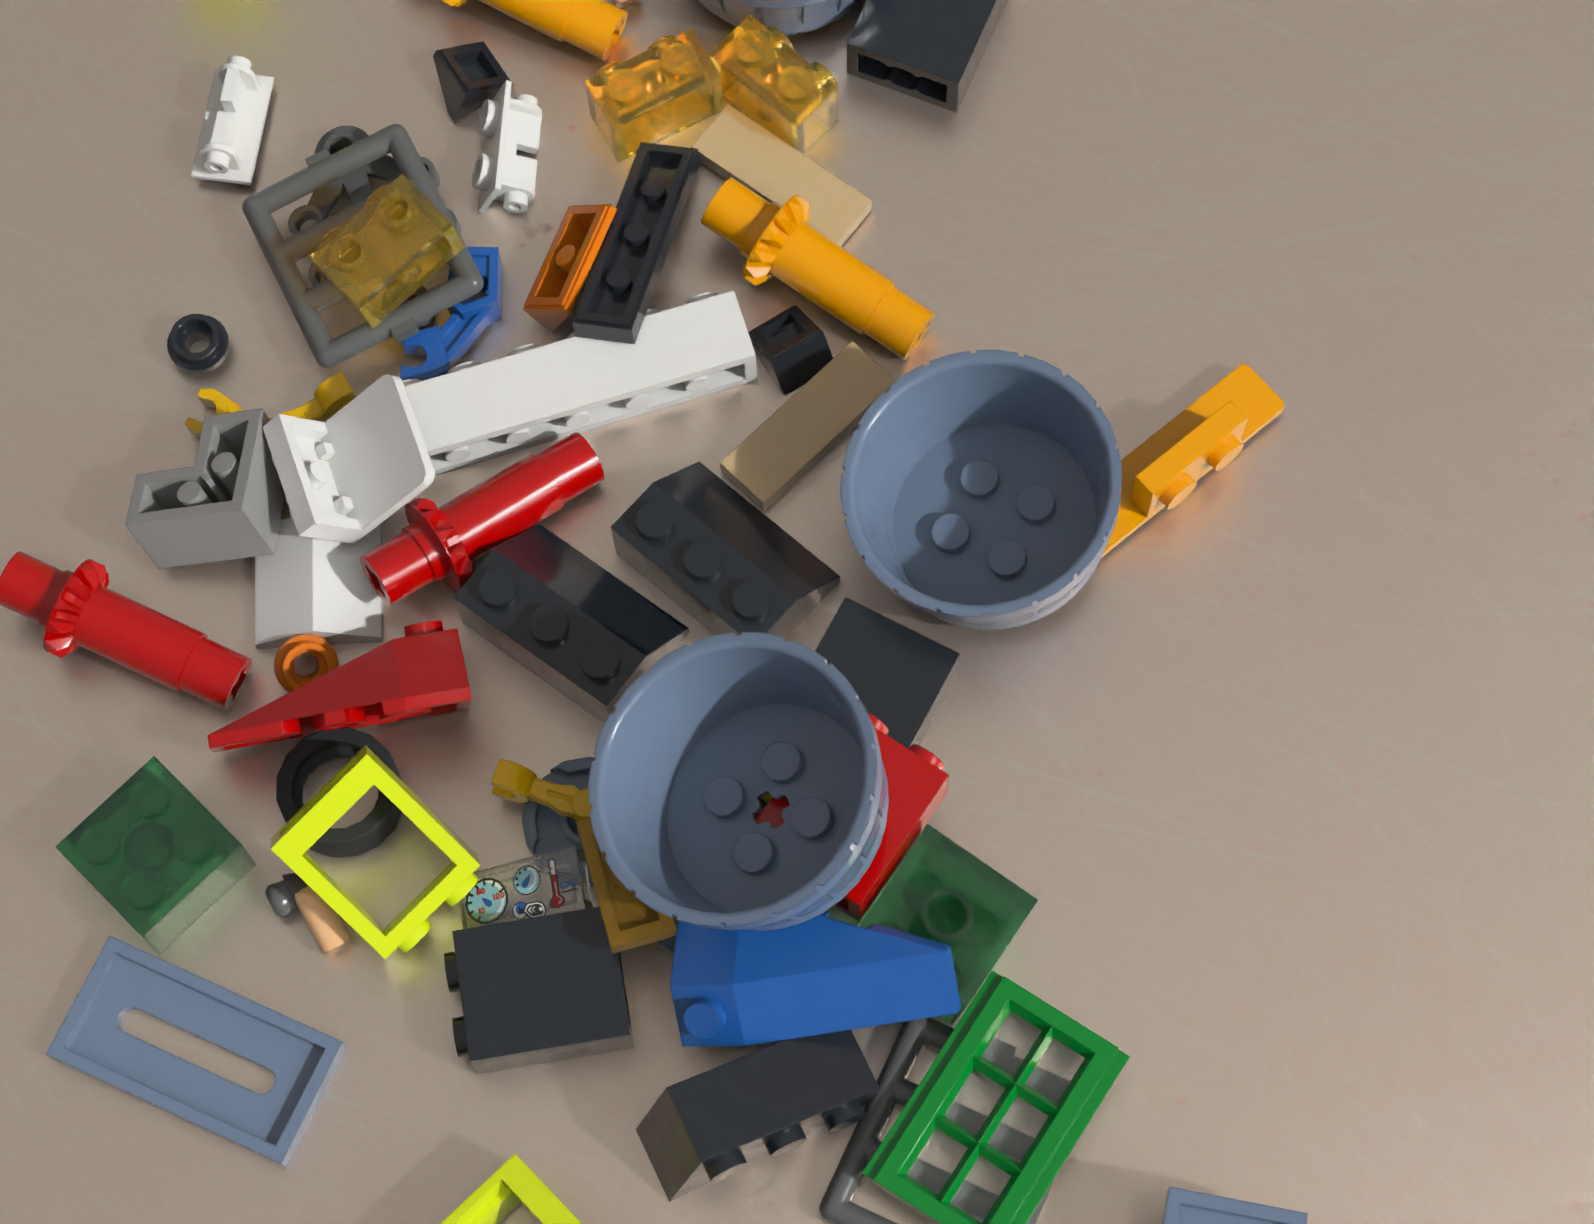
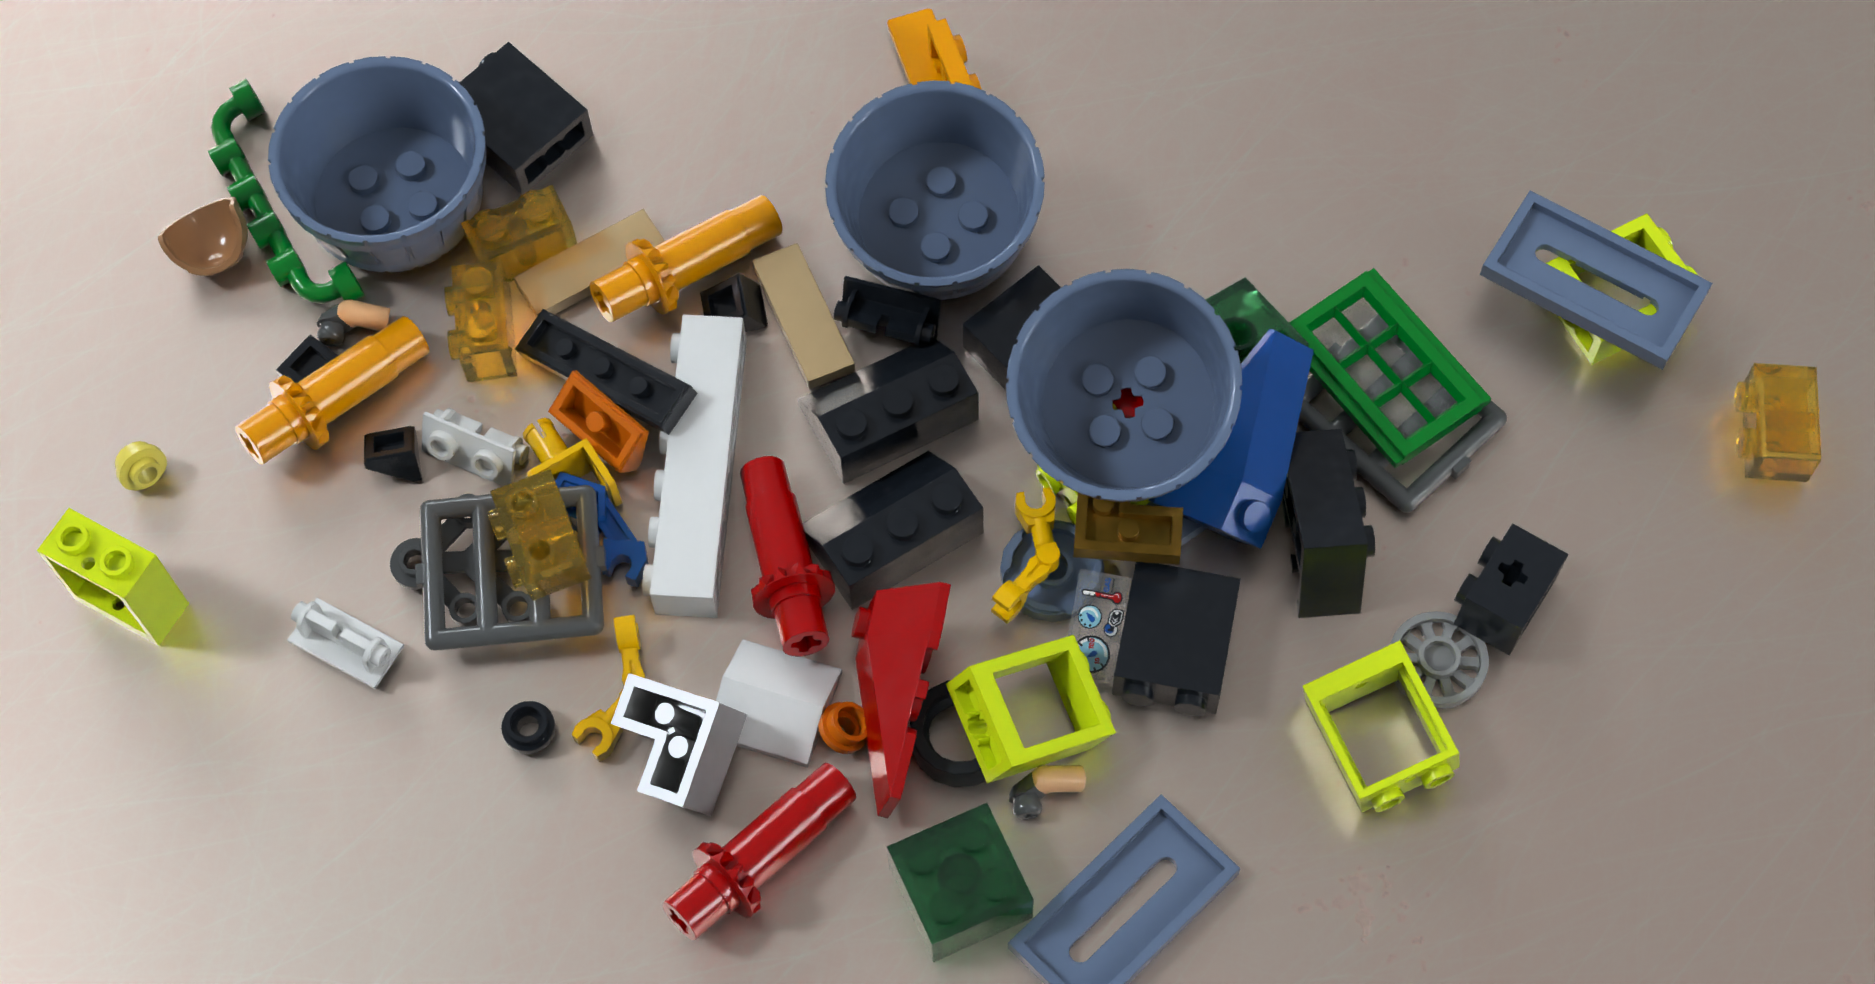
camera: 70 degrees left, 5 degrees down
white bracket [262,374,435,544] -> none
none -> yellow bracket [523,418,622,507]
none -> black hinge [834,276,942,346]

